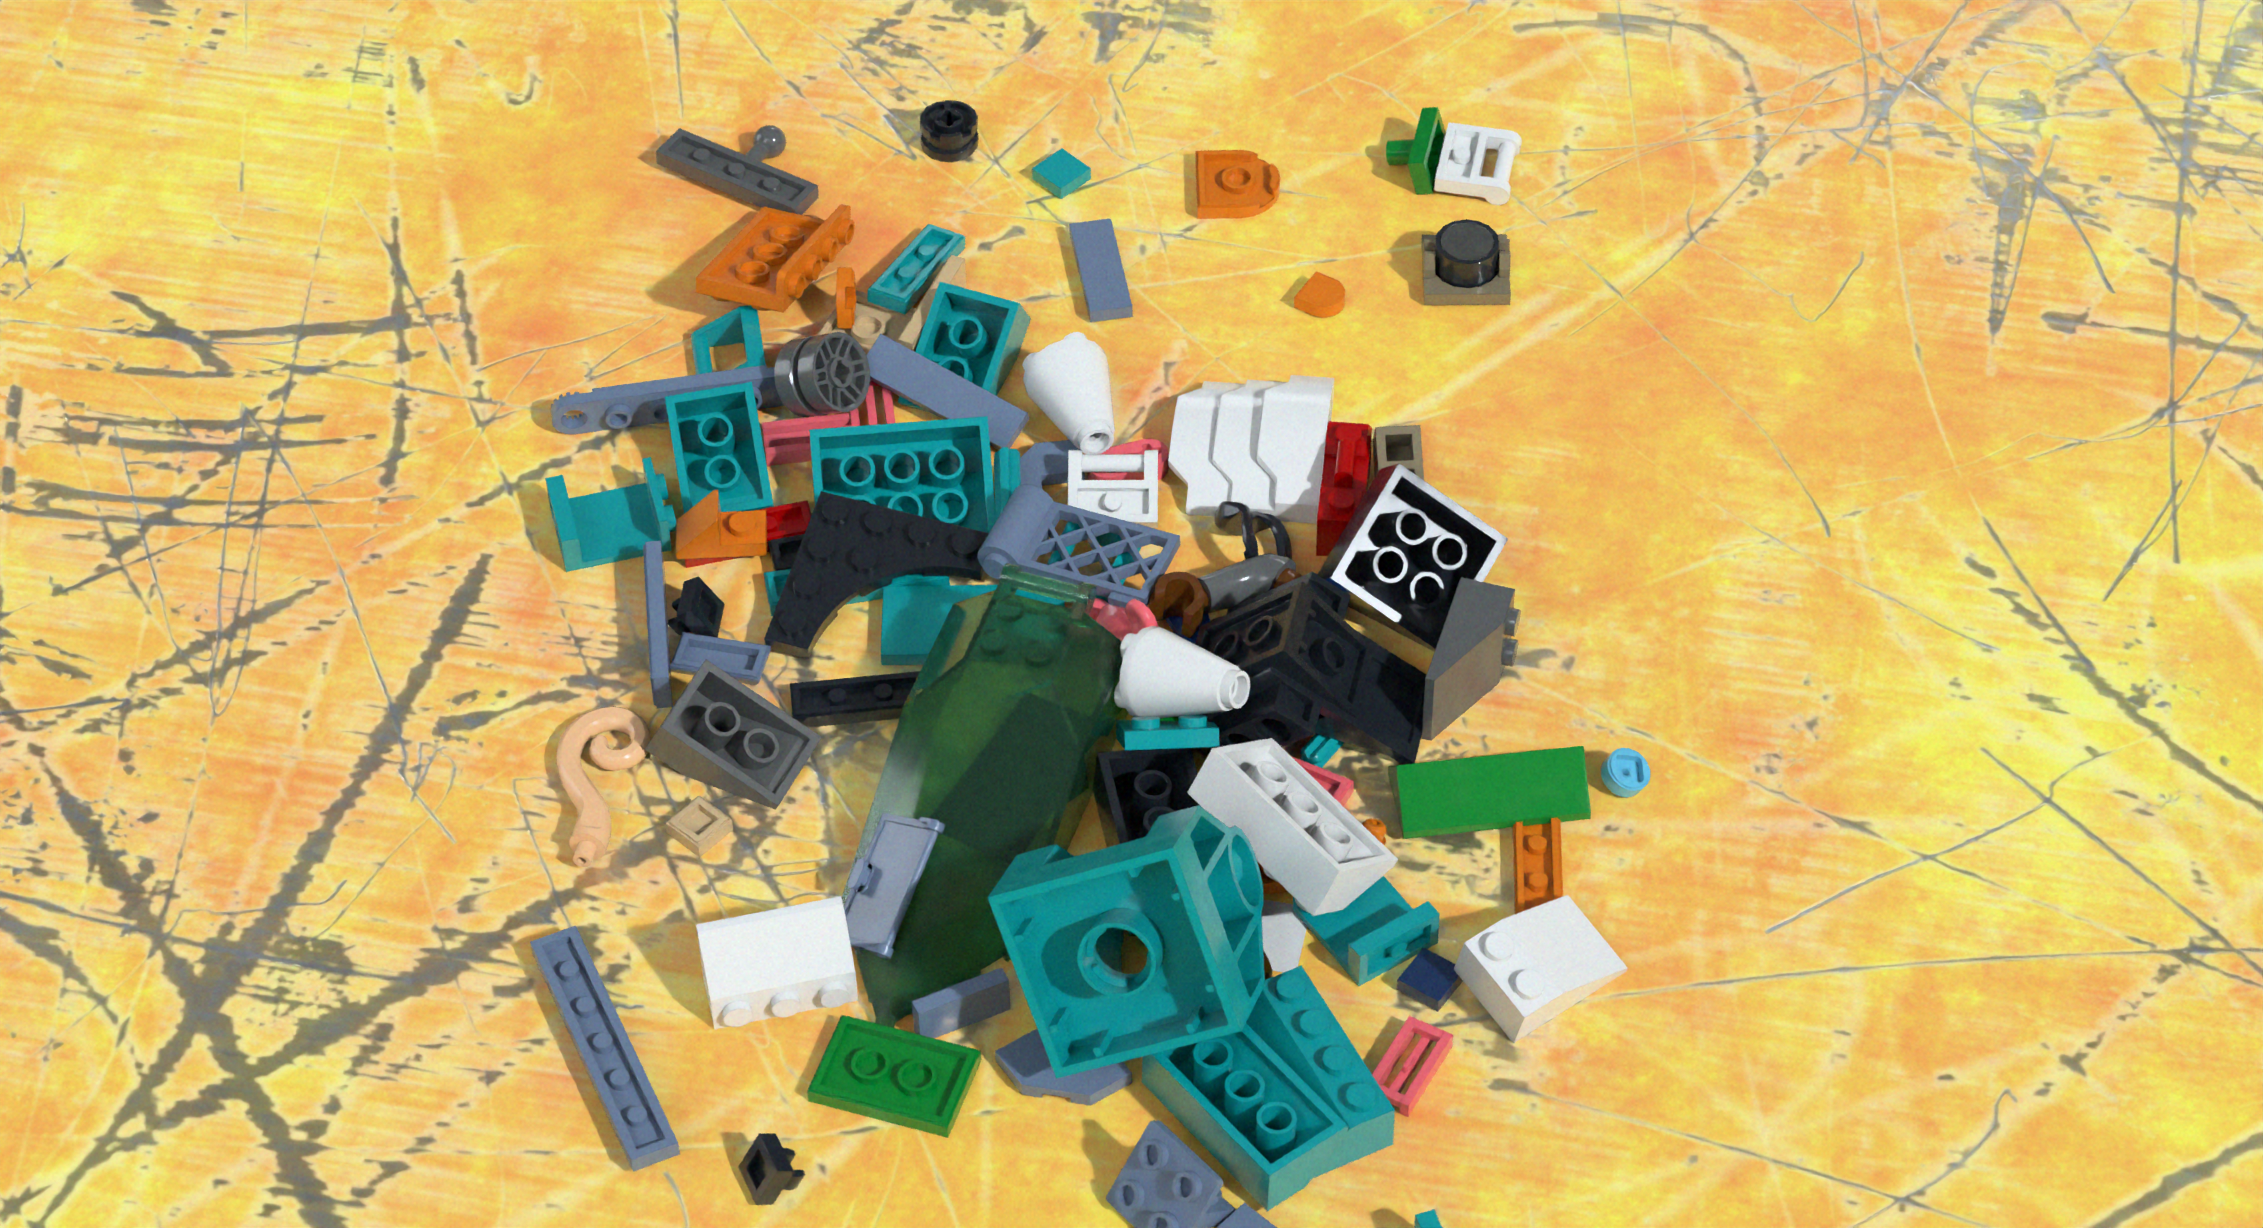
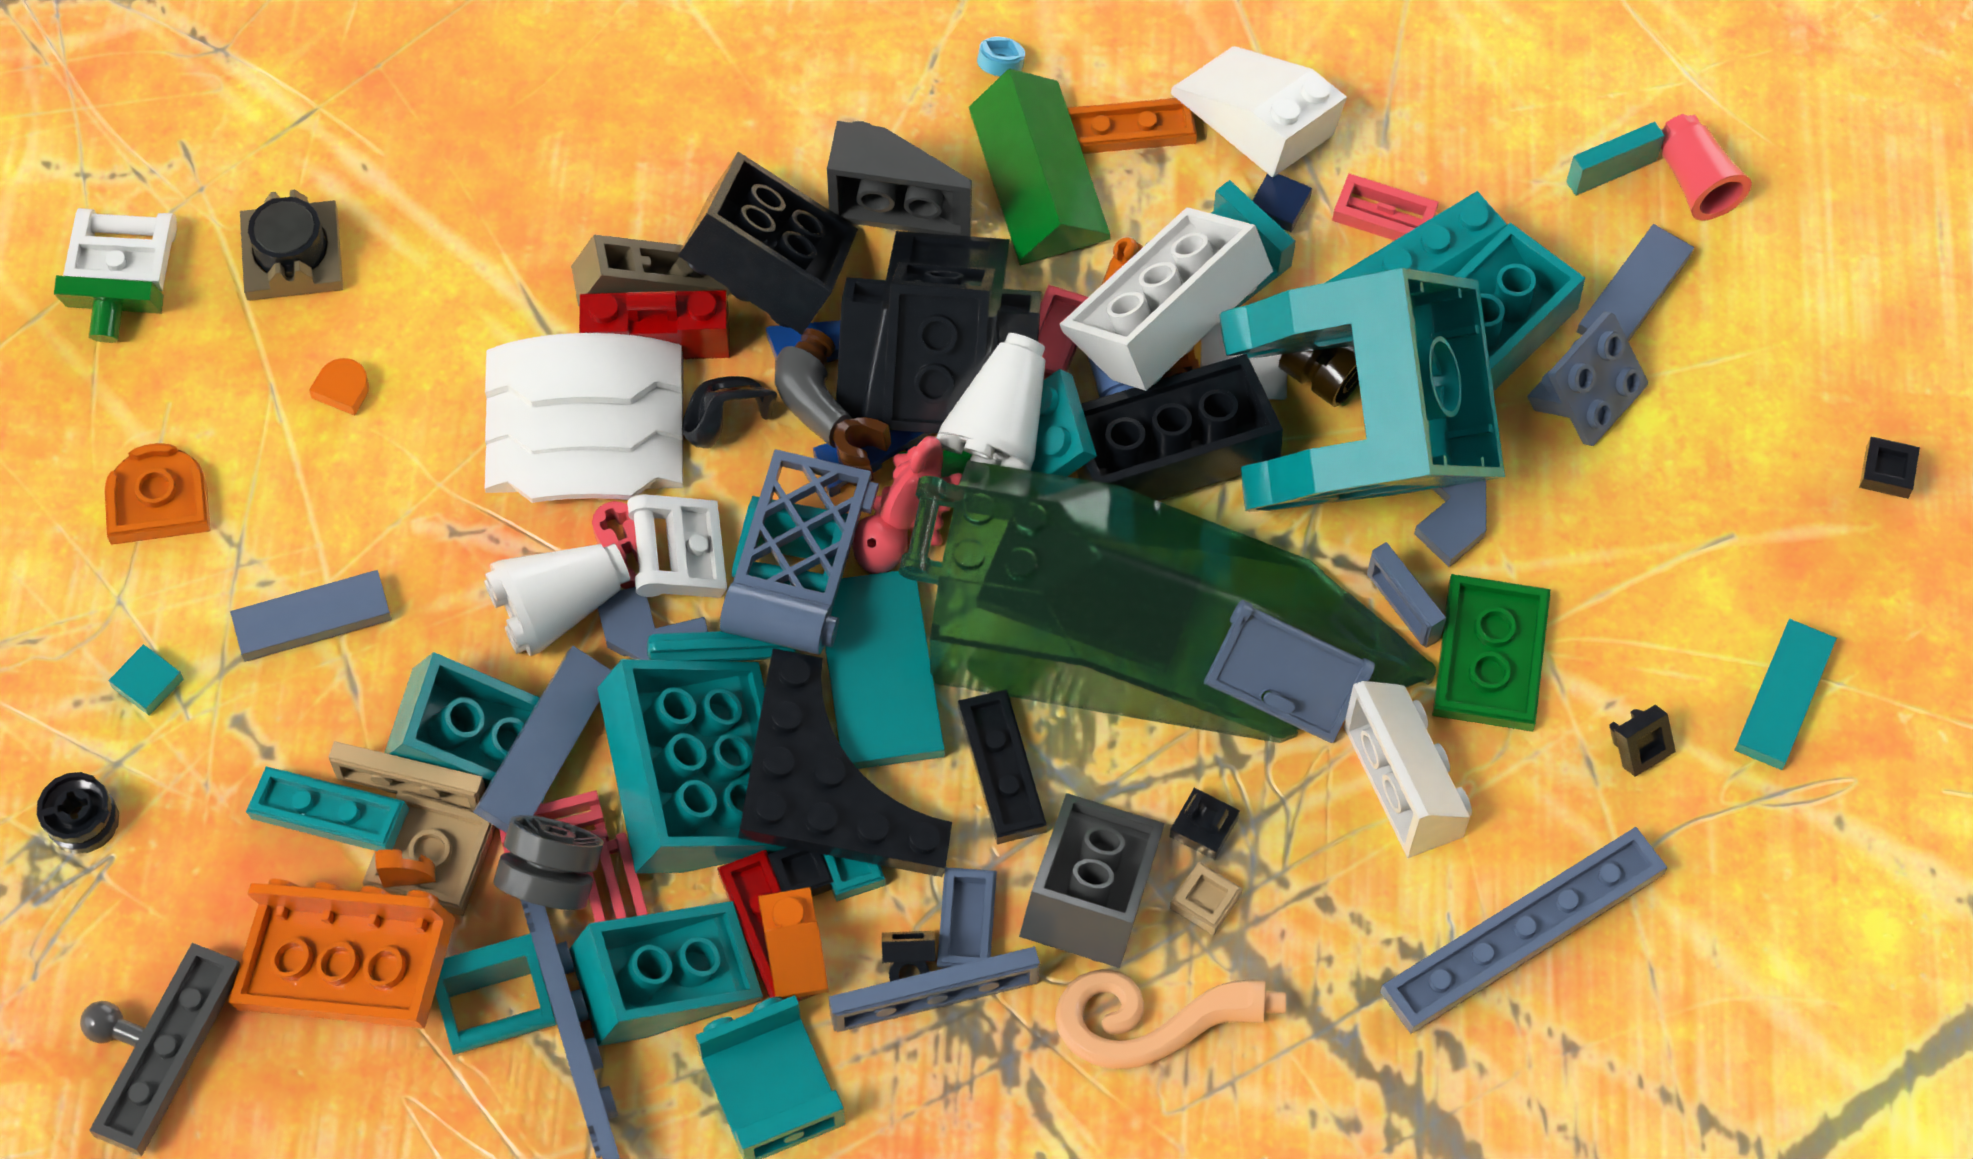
camera: 100 degrees left, 15 degrees up
none -> black tile [1169,787,1240,860]

